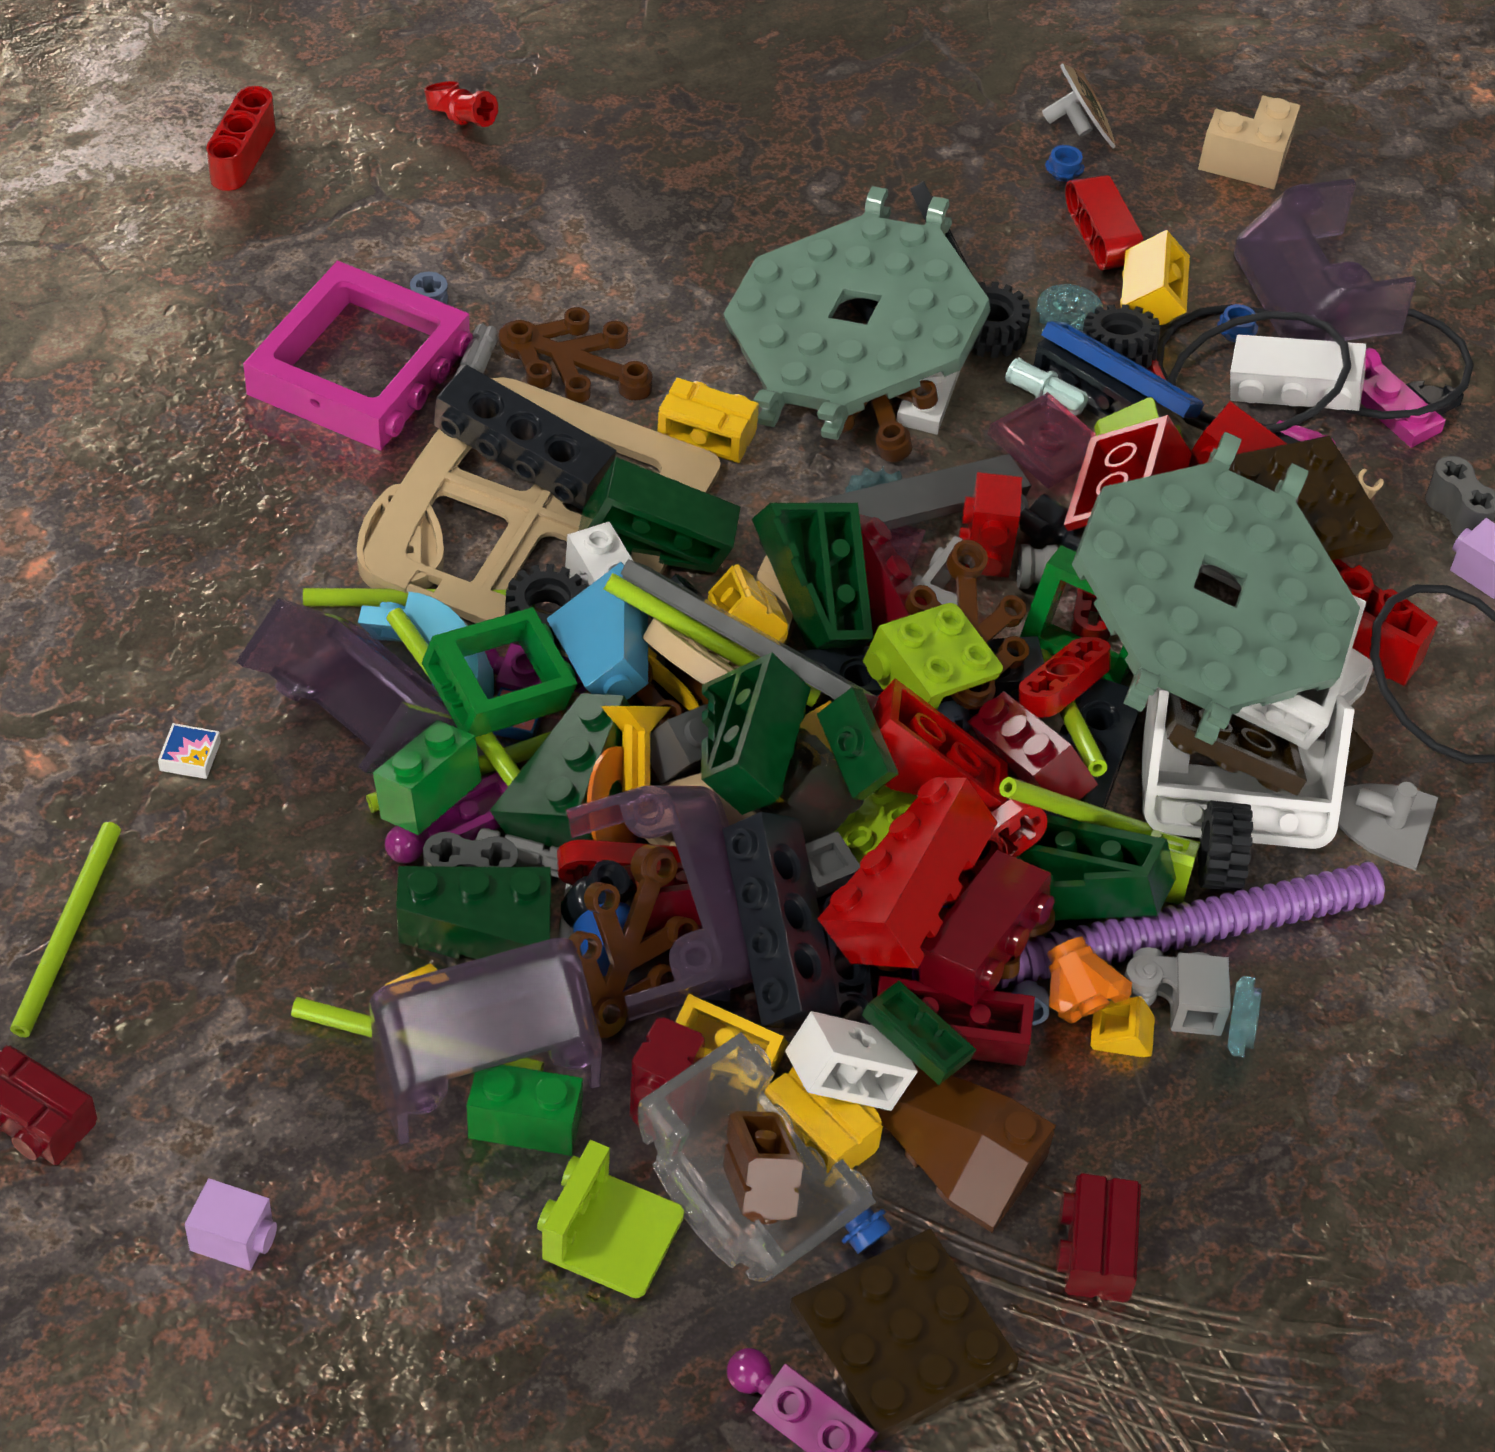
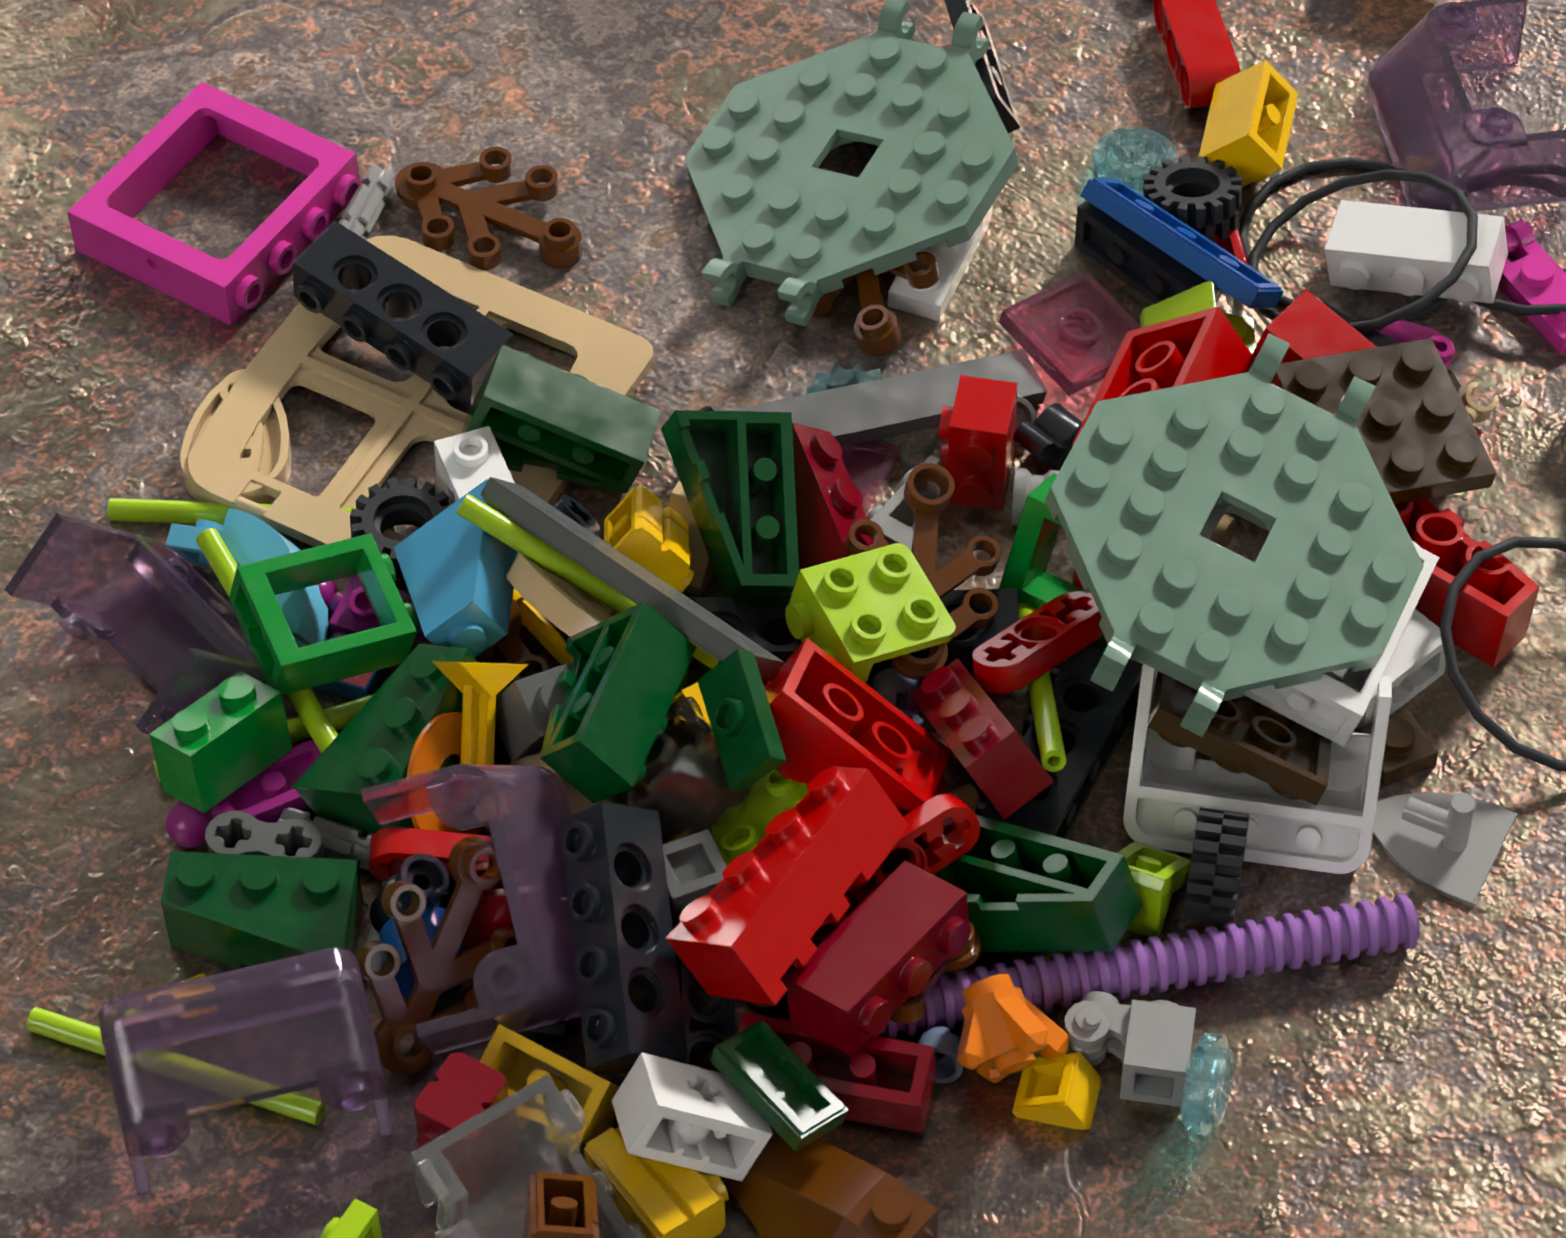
camera: 10 degrees right, 0 degrees up
sand blue bush [410,271,448,304] -> none
green brick [467,1060,583,1156] -> none
yellow brick [657,377,759,463] -> none
black tyre [970,281,1031,358] -> none
lime piece [999,777,1152,835] -> none
light aqua axle [1005,357,1088,415] -> none
blue plate [1217,304,1258,343] -> none

